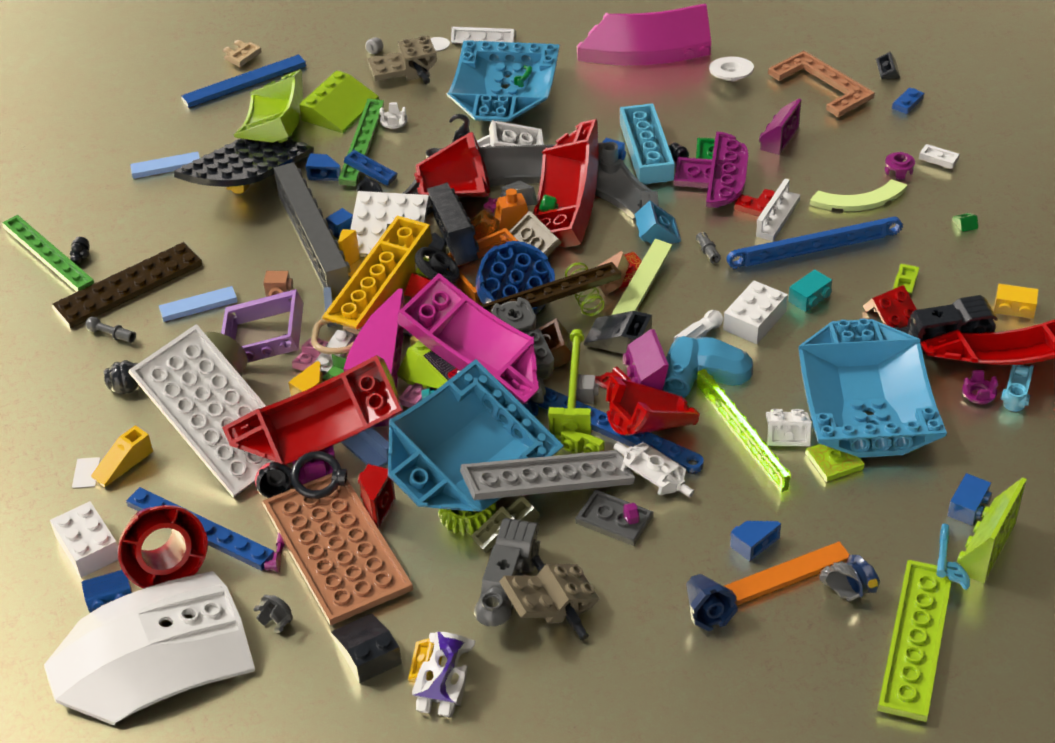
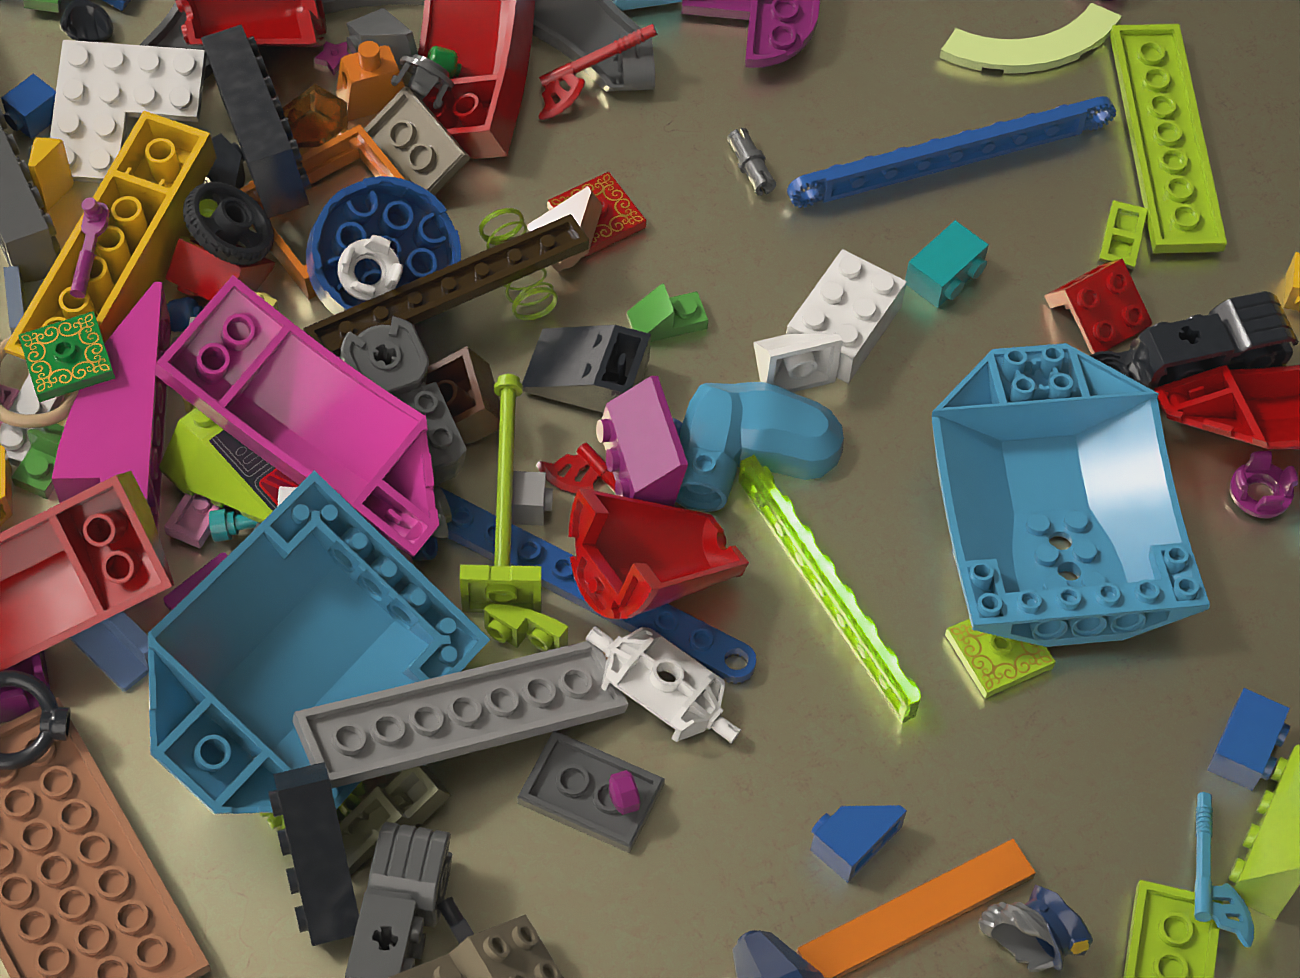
camera: 10 degrees left, 15 degrees up
red slope [358,464,396,529] -> none
yellowish green tile [611,239,672,315] -> none
dark azure slope [635,201,681,245] -> none
white piece [674,310,723,341] -> none
red plate [734,189,775,217] -> none
white fence [756,179,801,241] -> none
white bracket [766,409,811,446] -> none
green slope [952,213,978,232] -> none
none -> green plate [18,311,115,403]
none -> magenta piece [70,197,110,298]
none -> black brick [268,762,359,946]
none -> white piece [338,235,403,301]
none -> dark grey piece [391,54,454,110]
none -> red piece [538,23,658,120]
none -> bright green slope [627,283,709,342]
none -> white slope [753,334,843,392]
none -> lime plate [1110,24,1227,253]

